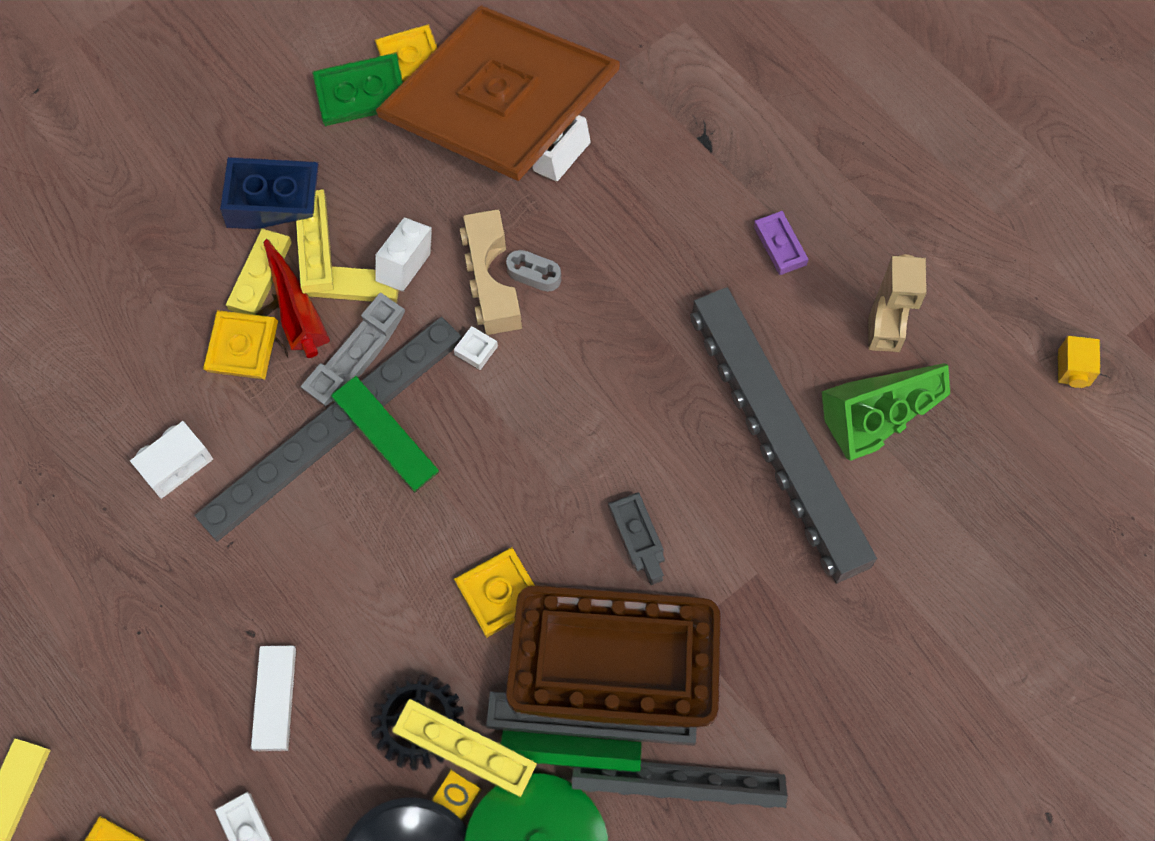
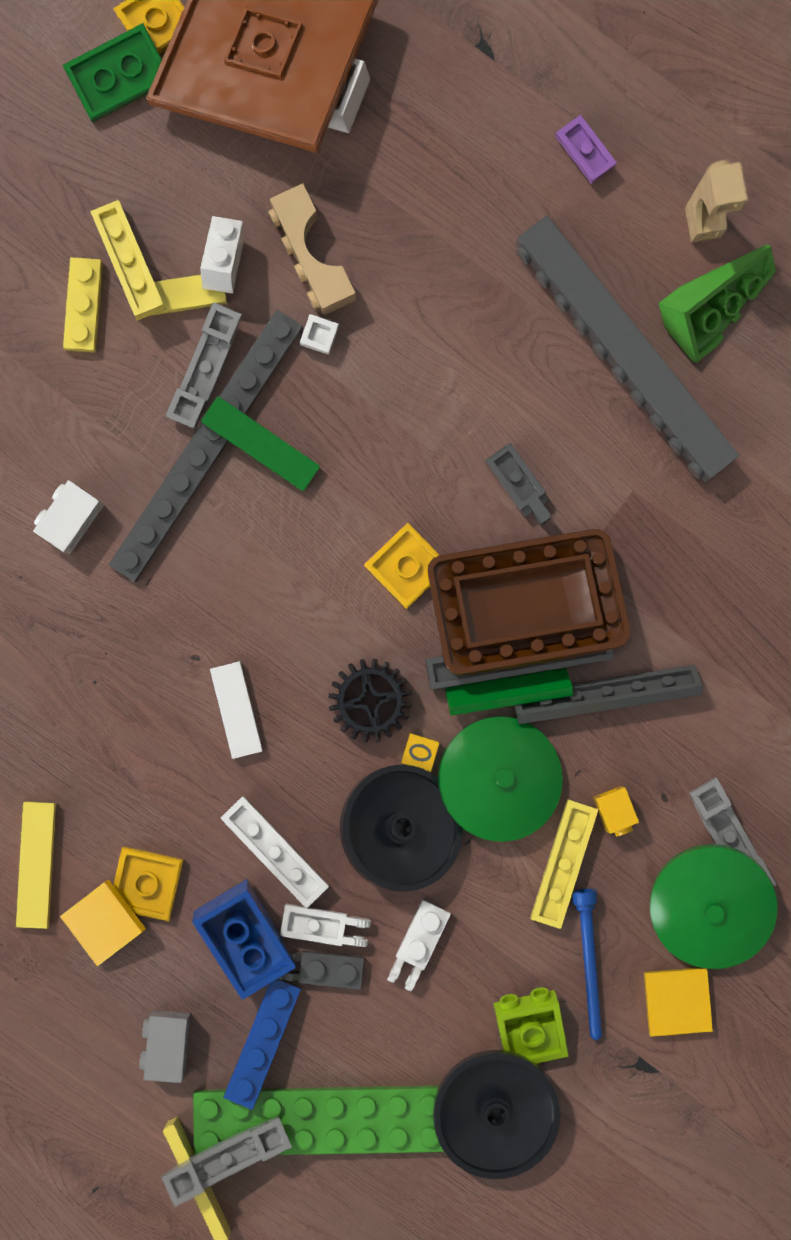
camera: 20 degrees left, 20 degrees up
yellow tile [203,310,278,380] -> none
dark blue slope [220,157,319,229] -> none
dark brown piece [256,294,289,358] -> none
red piece [263,239,330,358] -> none
light yellow plate [392,699,537,797] -> none
light grey beam [506,250,561,292] -> none

